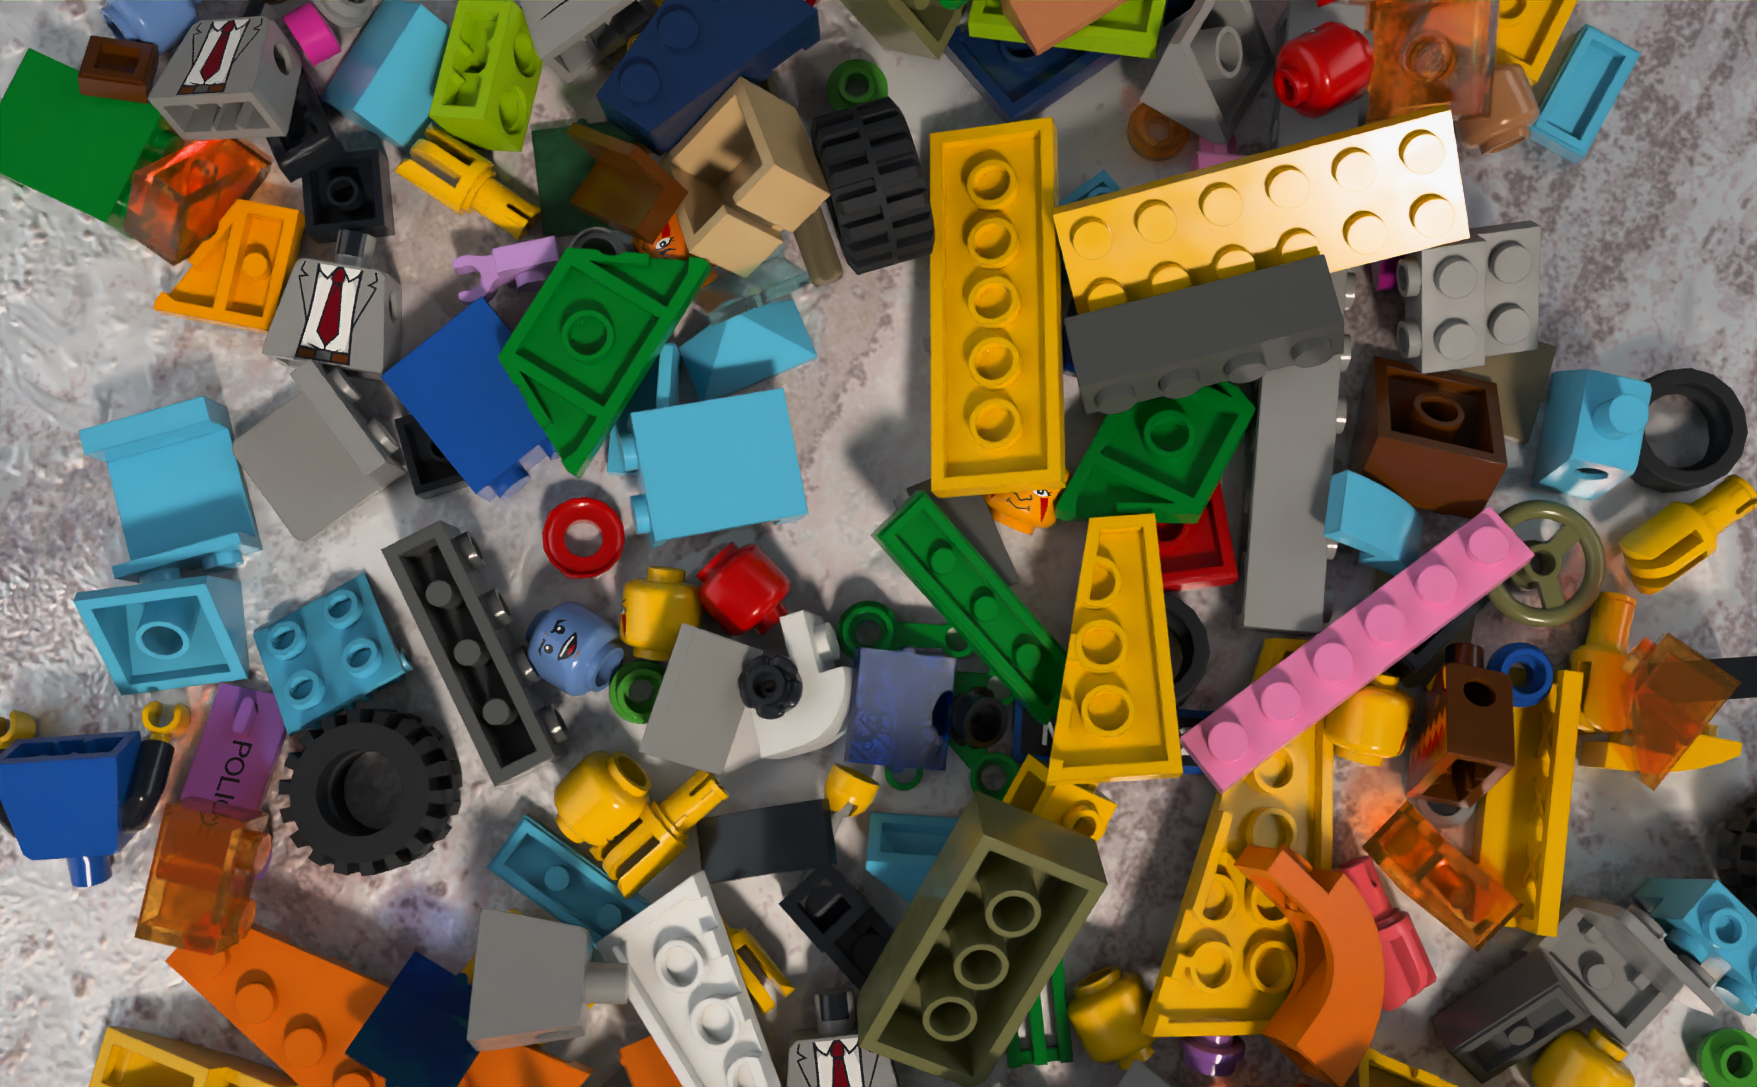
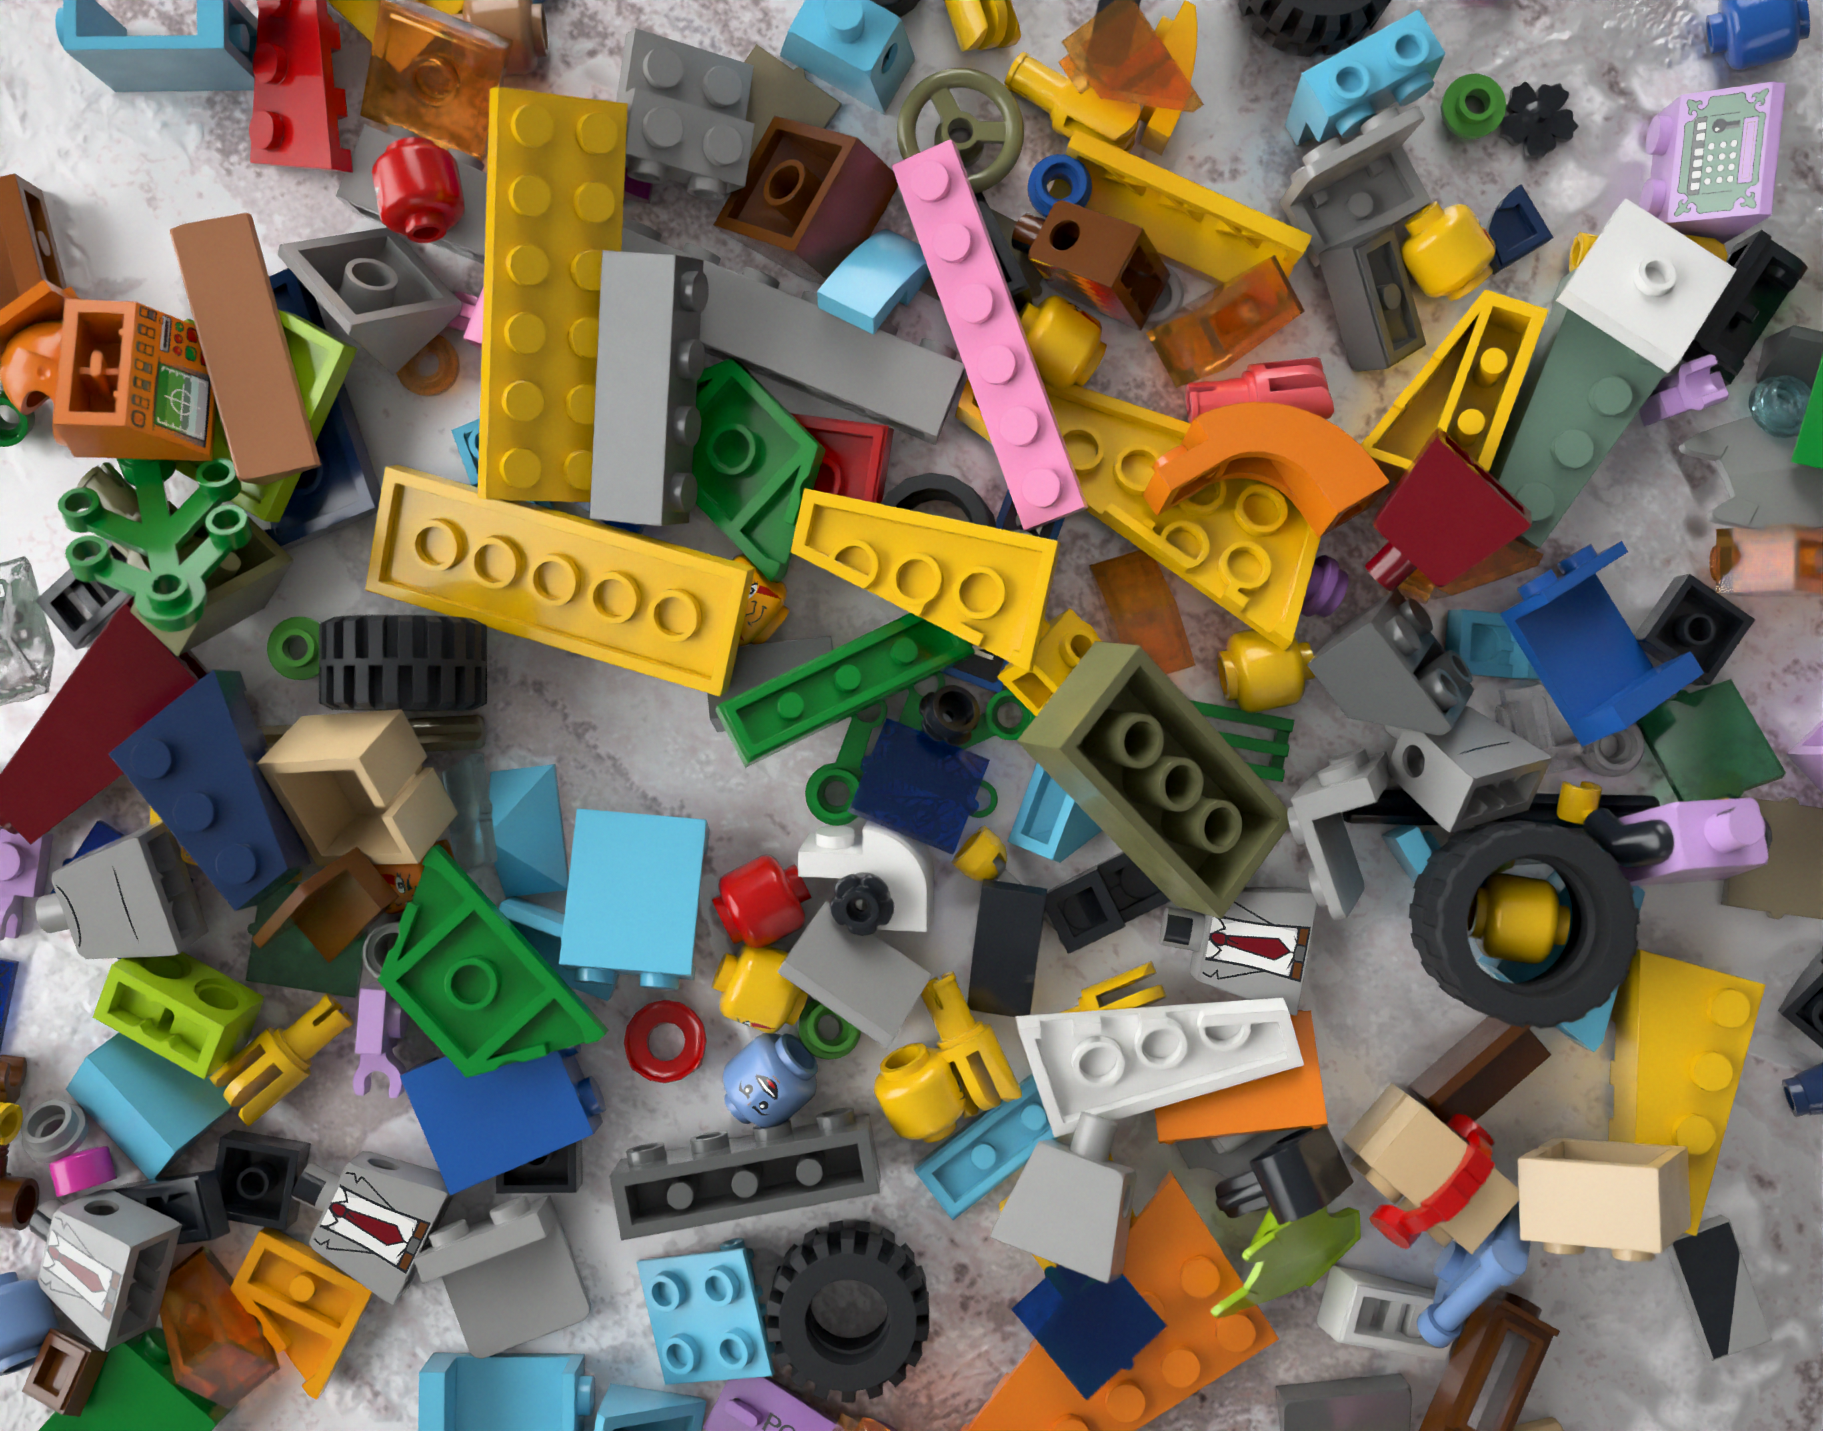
camera: 80 degrees left, 5 degrees up
none -> clear orange slope [1088,550,1196,674]

